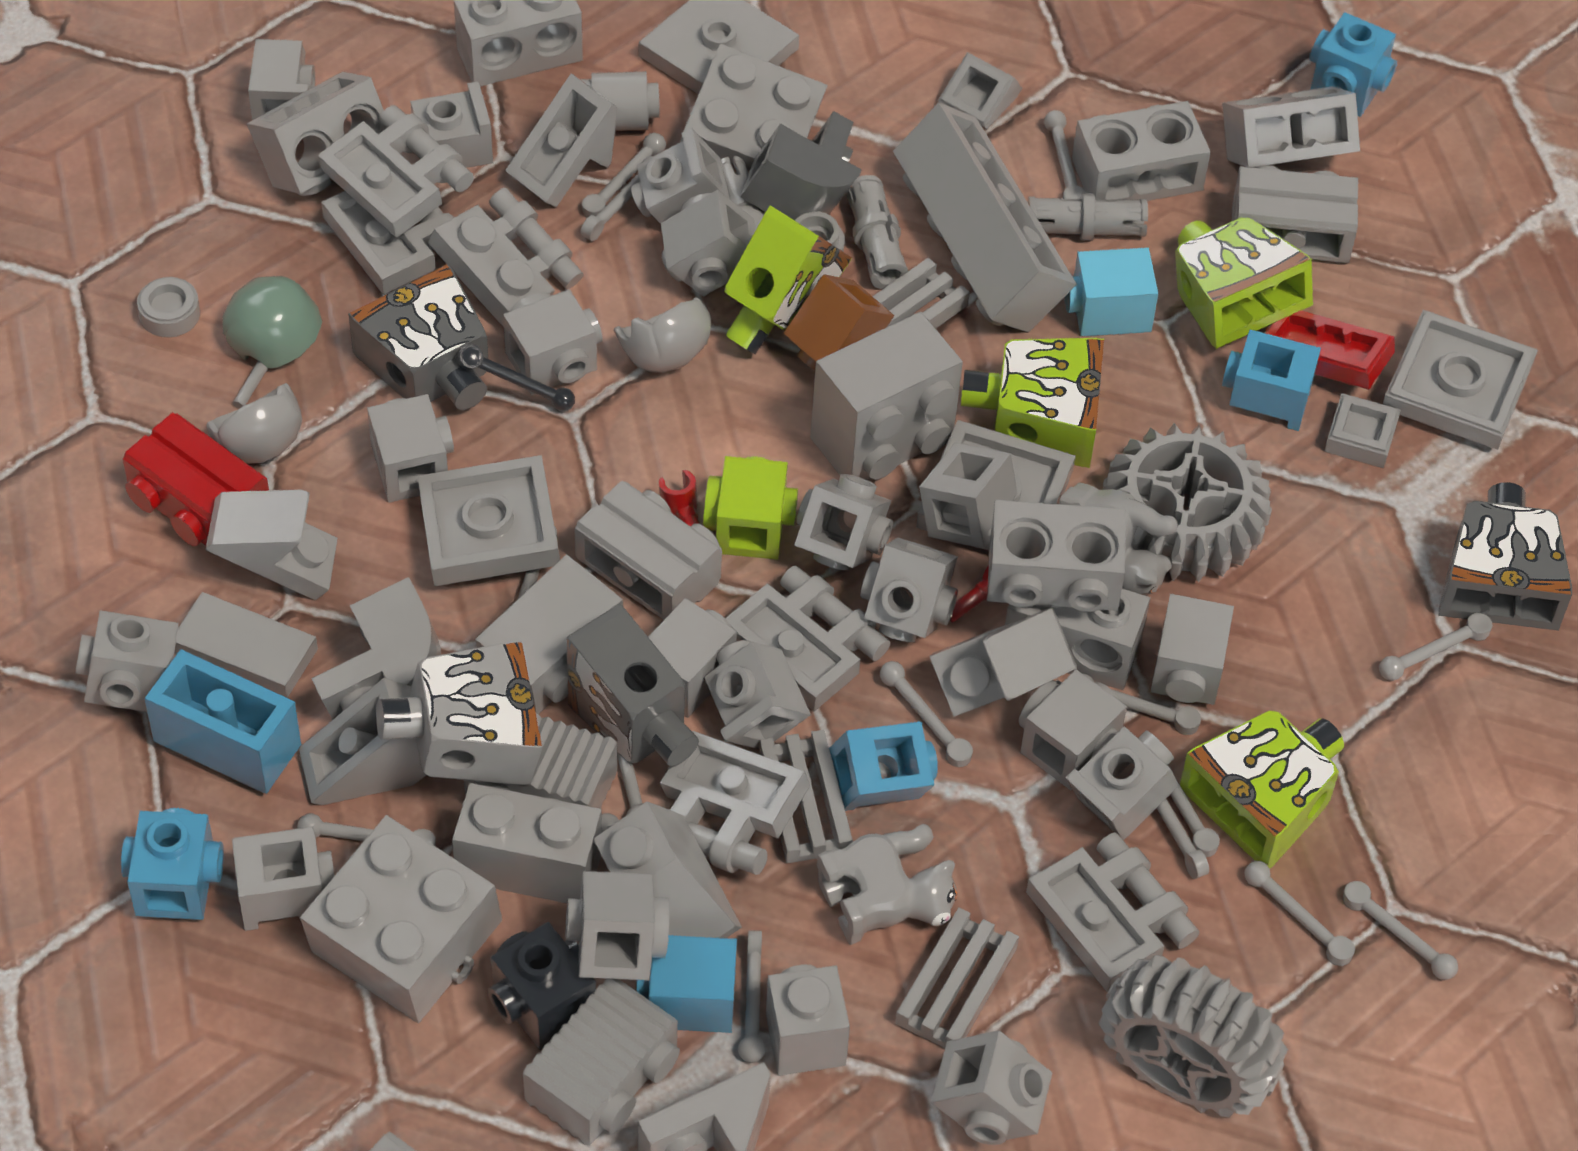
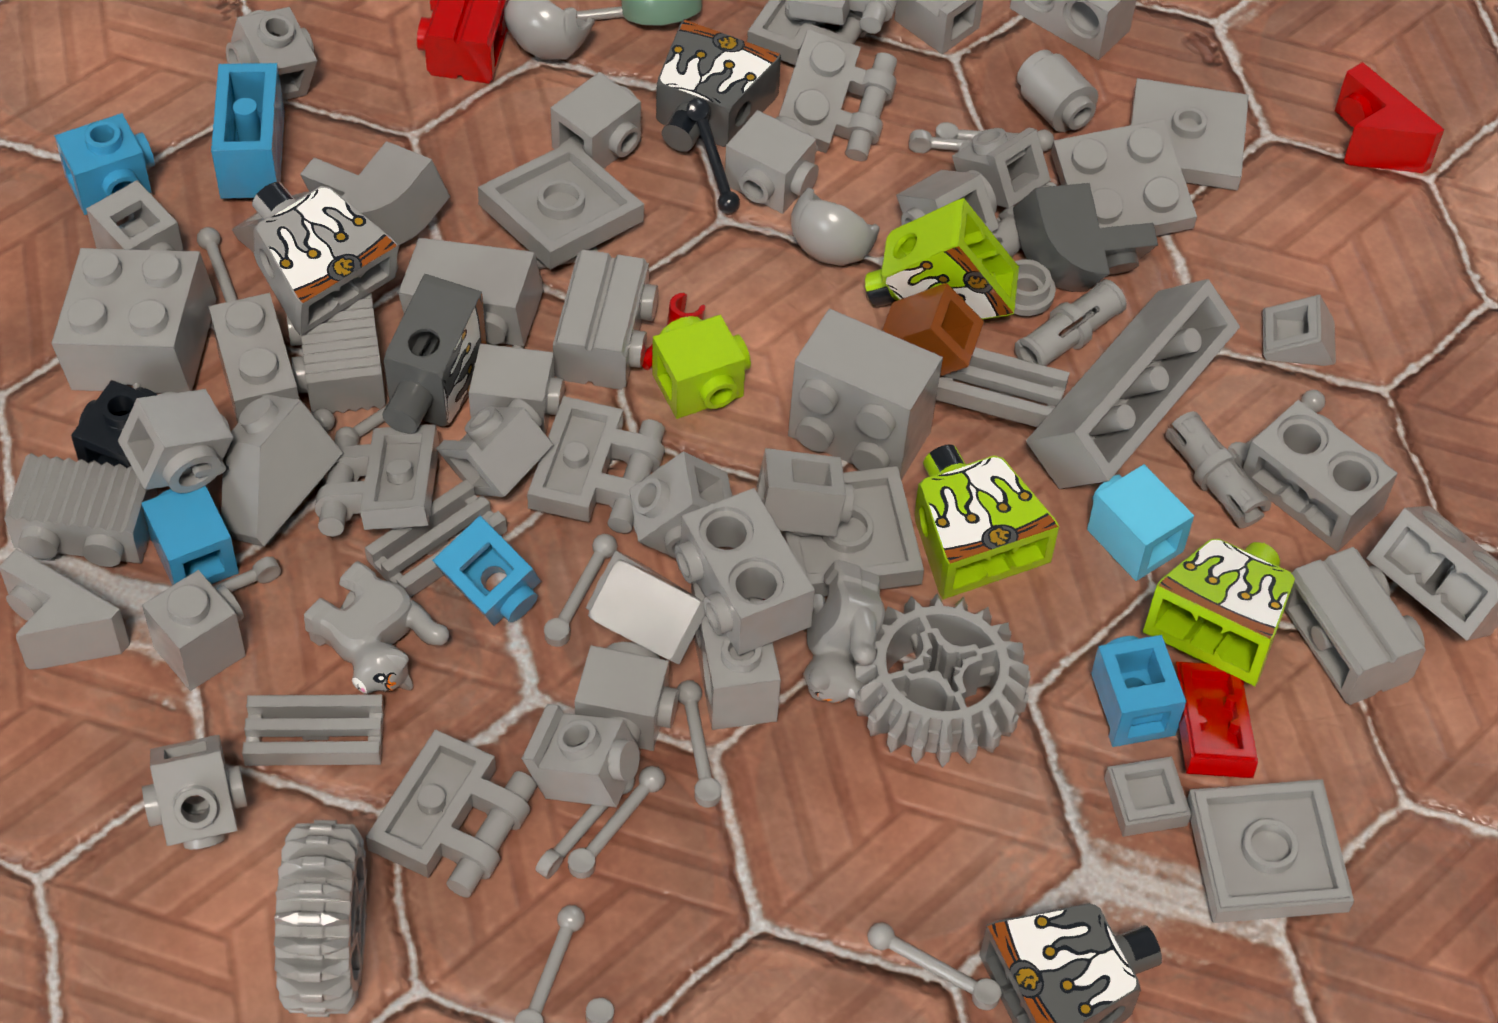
camera: 60 degrees right, 0 degrees up
light grey tile [174,592,318,698] -> none
light grey slope [205,490,338,600] -> none
light grey slope [505,74,618,207] -> none
light grey brick [794,474,893,570] -> none
light grey brick [1151,594,1234,705] -> none
torso [1180,710,1344,868] -> none

